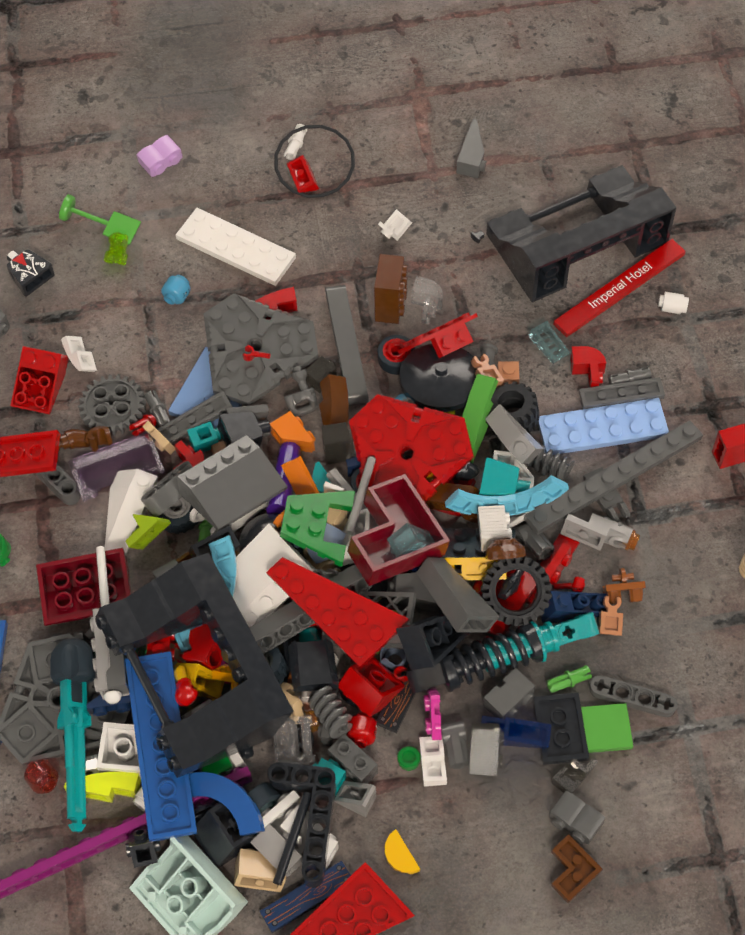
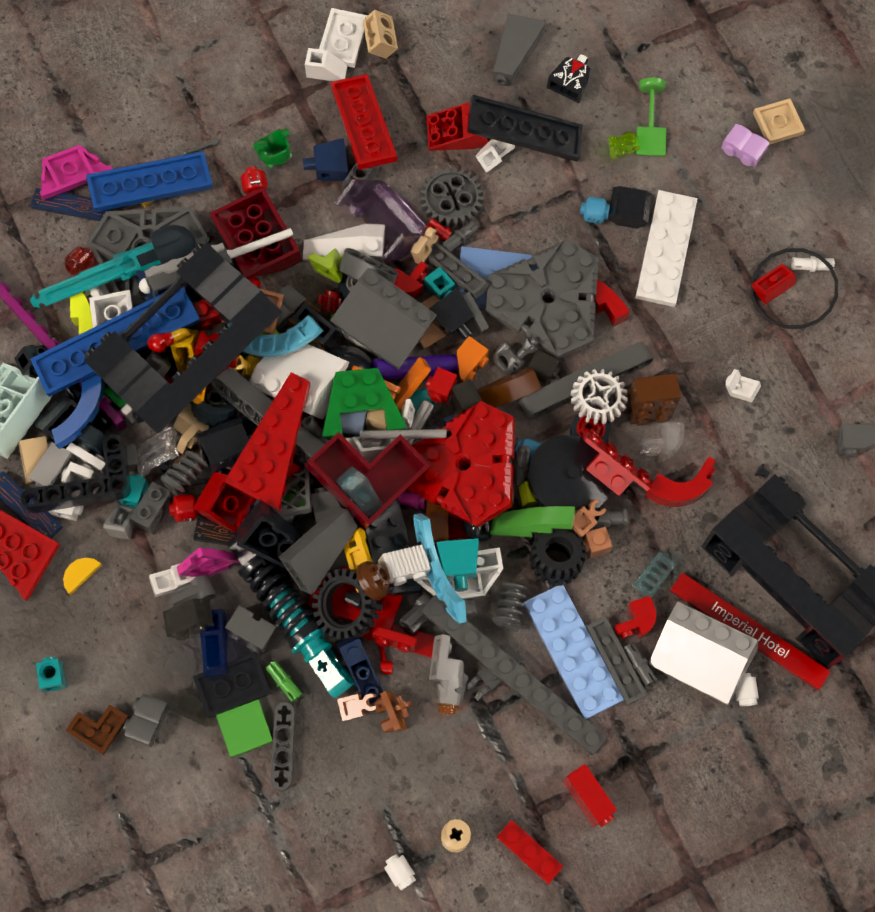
camera: 70 degrees right, 10 degrees up
reddish brown piece [58,426,113,452] -> none
red hand [242,345,270,361] -> none
black bar [273,792,312,886] -> none
green tile [397,746,420,771] -> none
light grey slope [485,404,544,464] -> none
none -> teal brick [36,657,66,693]
none -> red head [240,166,268,195]
none -> dark blue torso [303,138,348,181]
none -> red gear [317,290,344,313]
none -> red brick [425,367,457,404]
none -> black plate [467,95,583,162]
none -> white gear [571,369,628,425]
none -> black slope [608,186,652,229]
none -> red arch [645,457,716,507]
none -> slope [648,602,758,705]
none -> tan plate [753,98,805,145]

